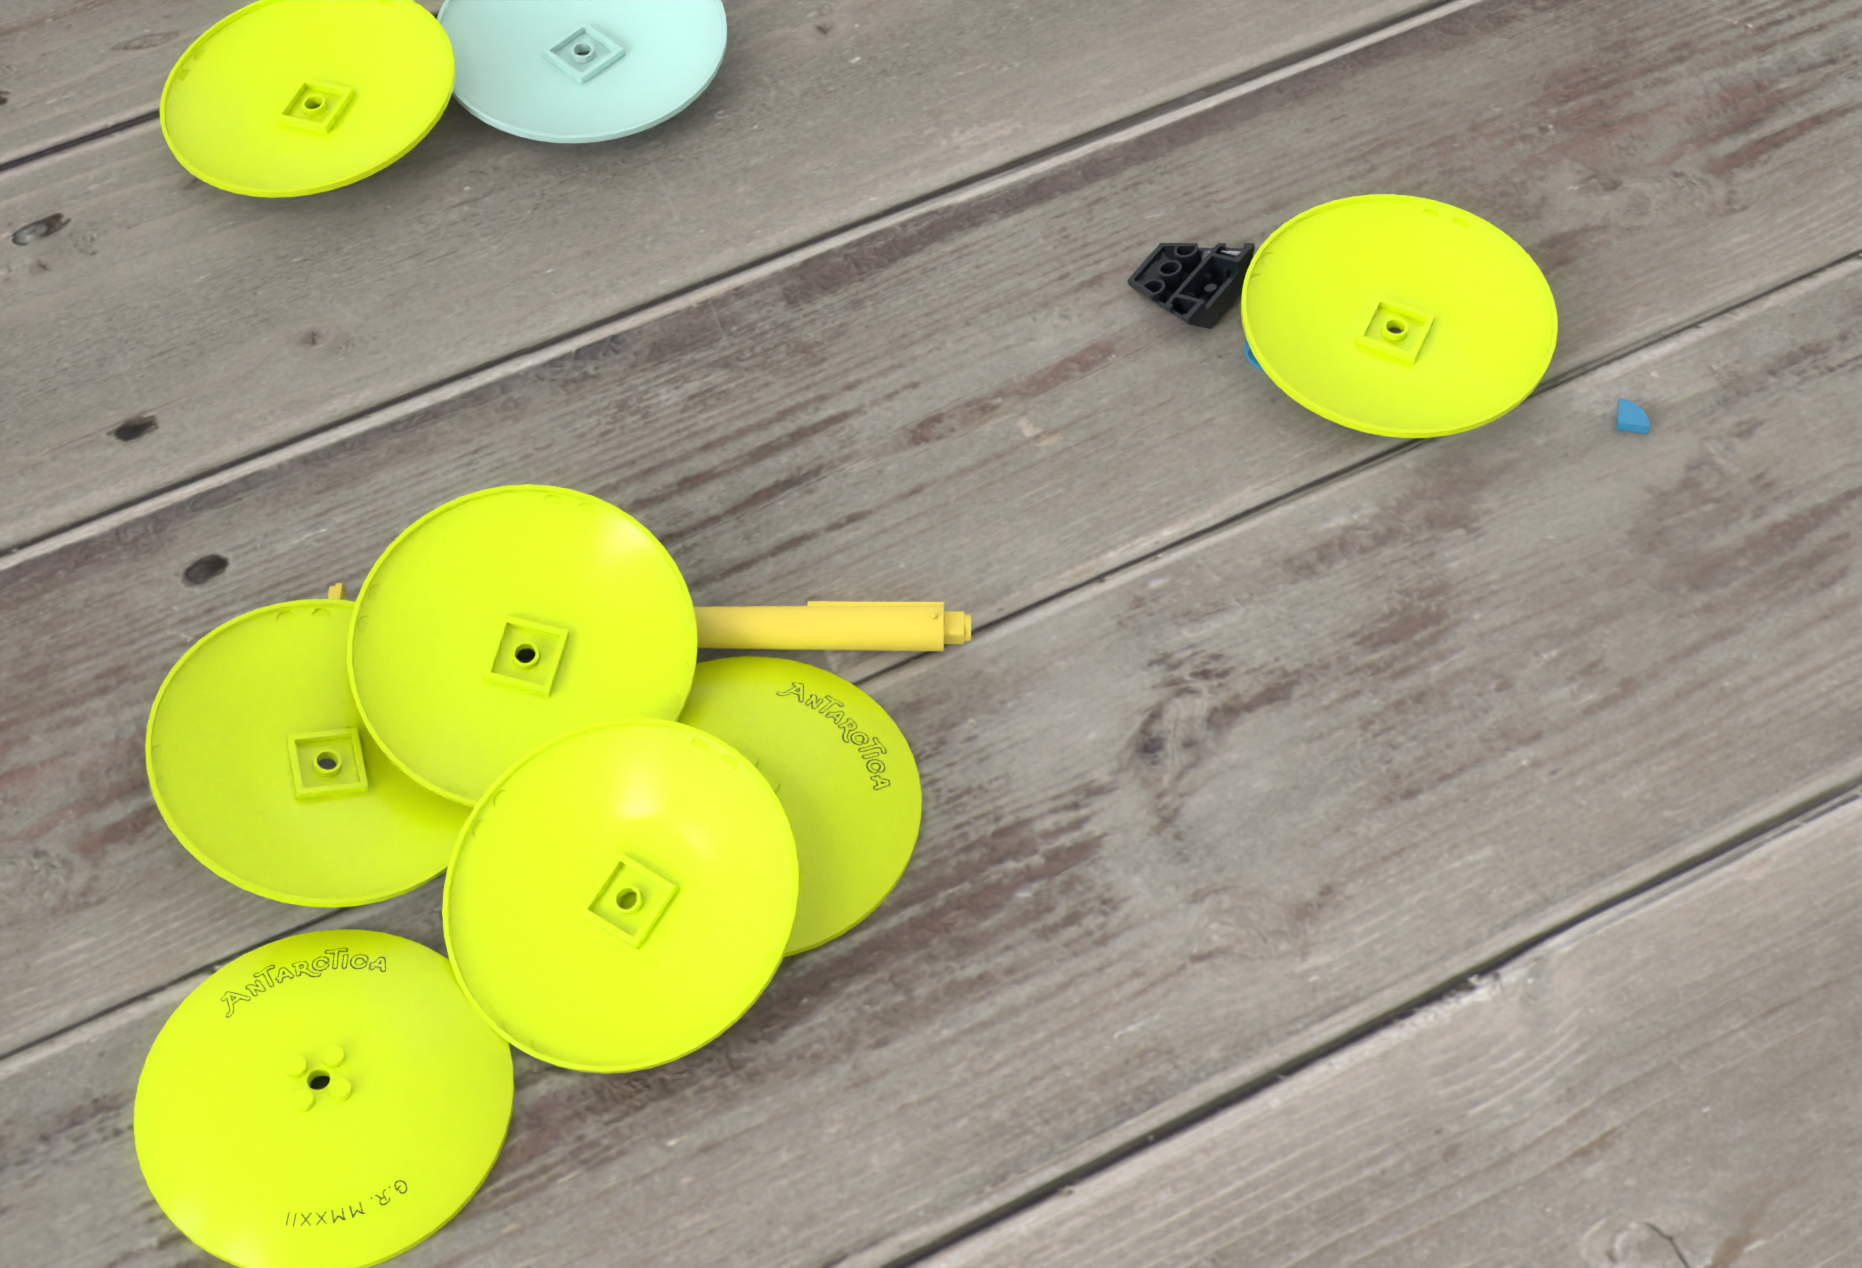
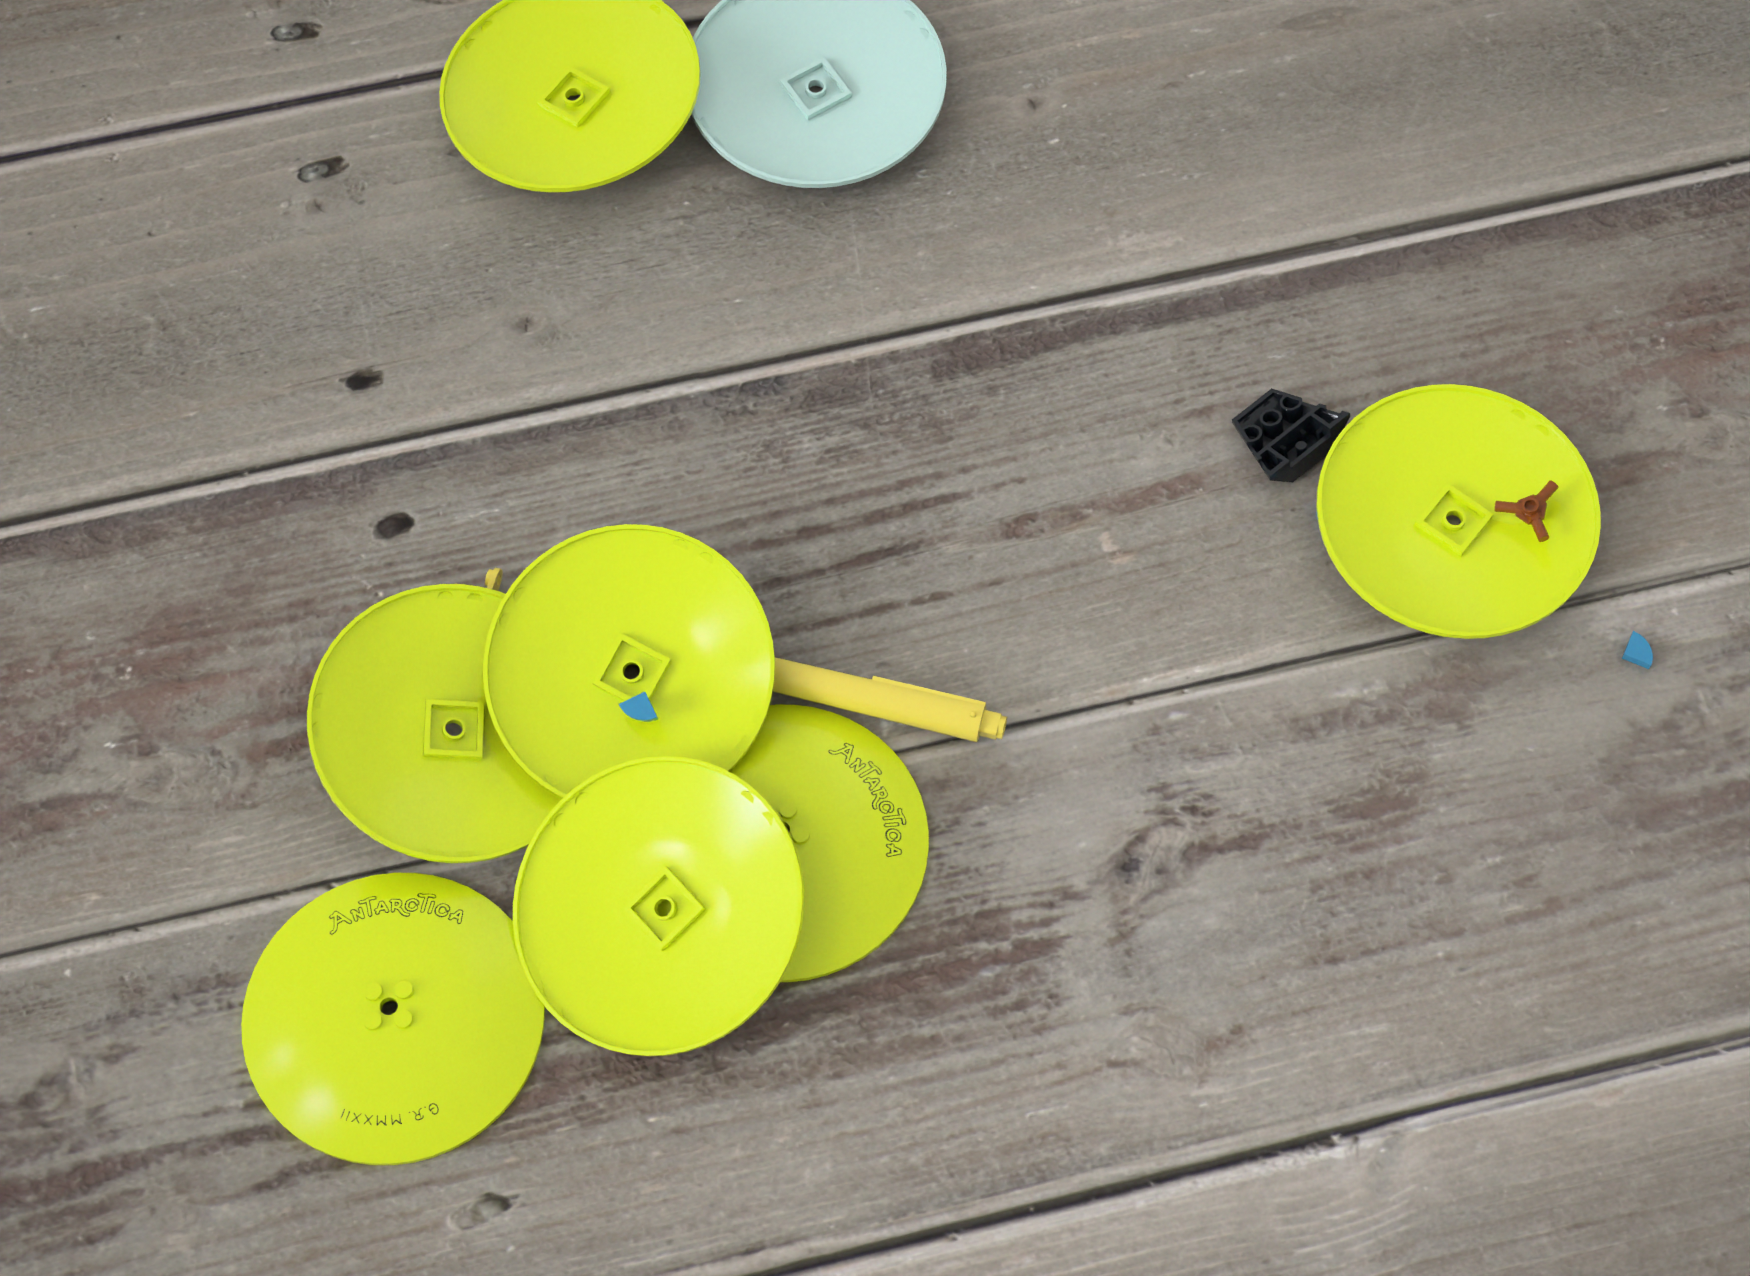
camera: 15 degrees right, 10 degrees up
none -> dark azure tile [619,692,658,722]
none -> dark orange piece [1495,480,1559,542]

